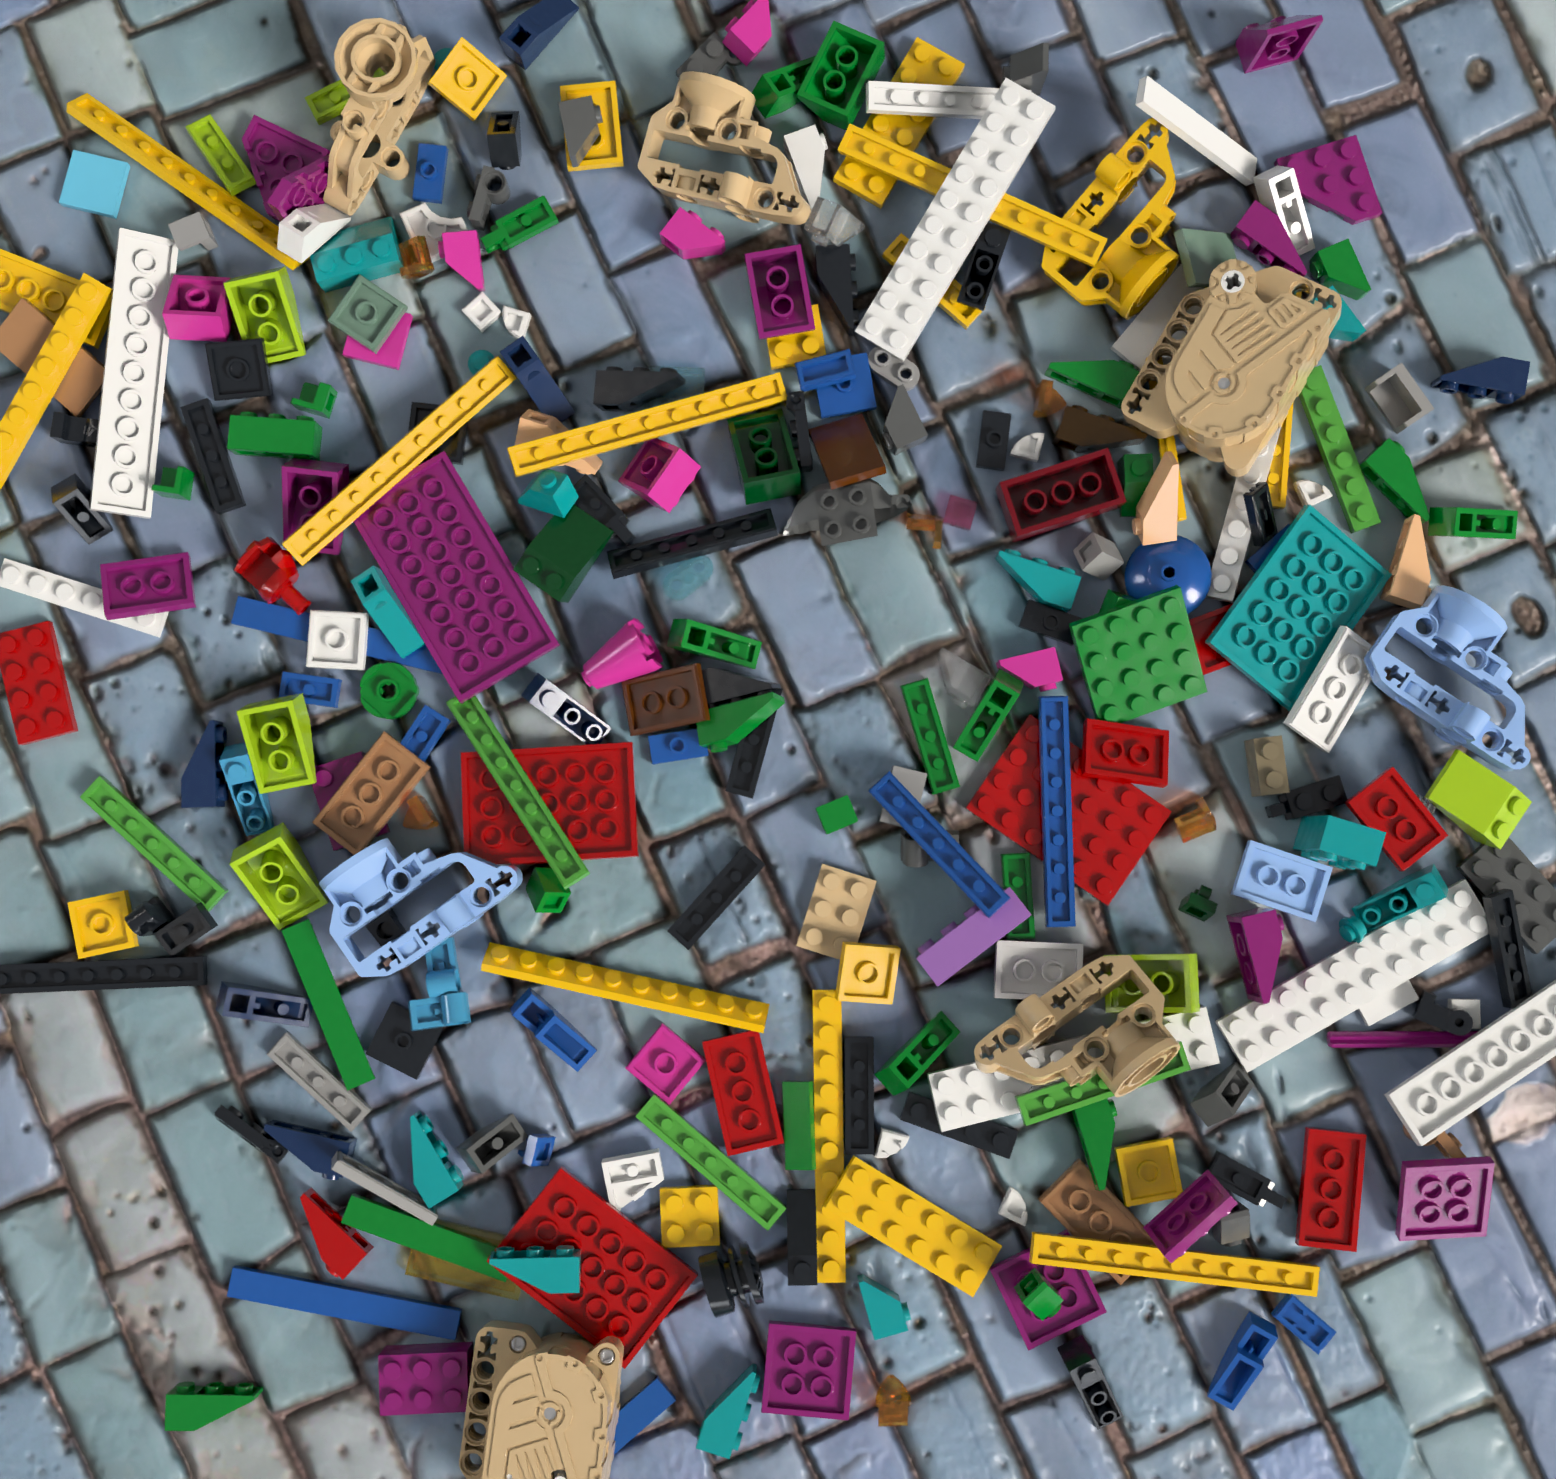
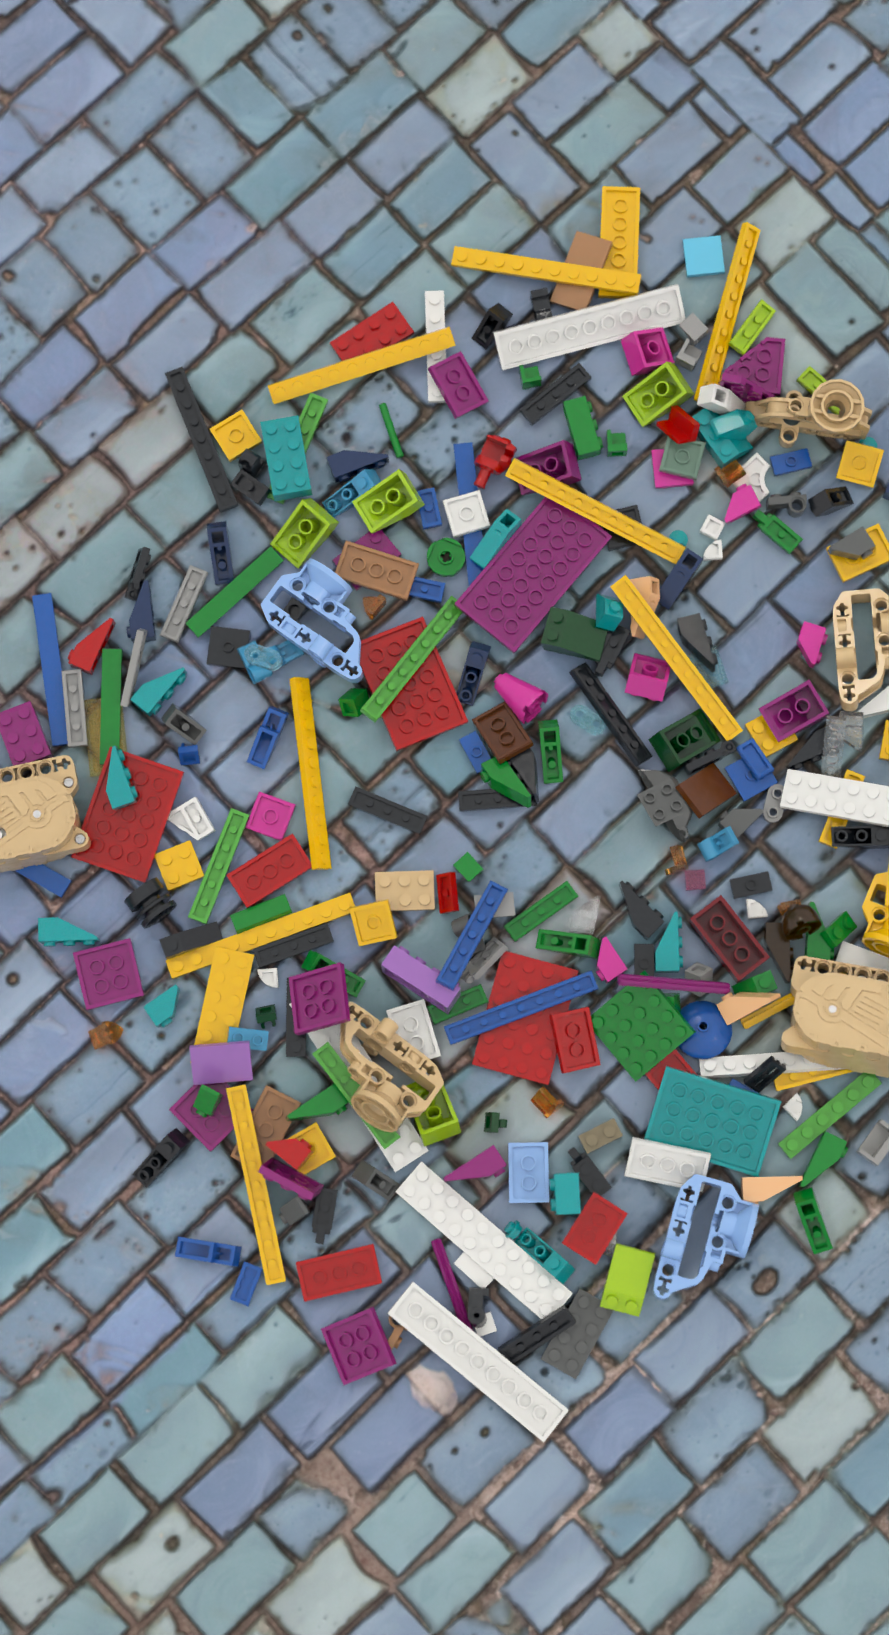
camera: 75 degrees right, 5 degrees down
black plate [205,338,273,401] -> none
white tile [998,1186,1028,1226] -> none
none -> light grey plate [62,669,88,748]
none -> medium lavender tile [189,1040,253,1085]
none -> dark azure plate [227,1027,269,1051]
none -> clear light blue plate [244,644,283,671]
none -> dark green tile [255,1004,277,1029]
none -> teal brick [260,415,312,502]
none -> red slope [265,1138,313,1171]
none -> yellow plate [268,326,456,404]
none -> magenta plate [289,962,351,1035]
none -> green bar [379,403,404,459]
none -> red plate [436,872,459,914]
none -> light grey hinge [461,936,508,984]
none -> magenta axle [617,974,730,994]
none -> black slope [619,881,664,940]
none -> red panel [656,405,700,444]
none -> light grey panel [675,338,702,371]
none -> dark azure plate [697,826,739,862]
none -> teal slope [710,409,758,440]
none -> dark brown cylinder [781,904,822,941]
none -> clear plate [821,715,847,778]
none -> green plate [821,911,857,949]

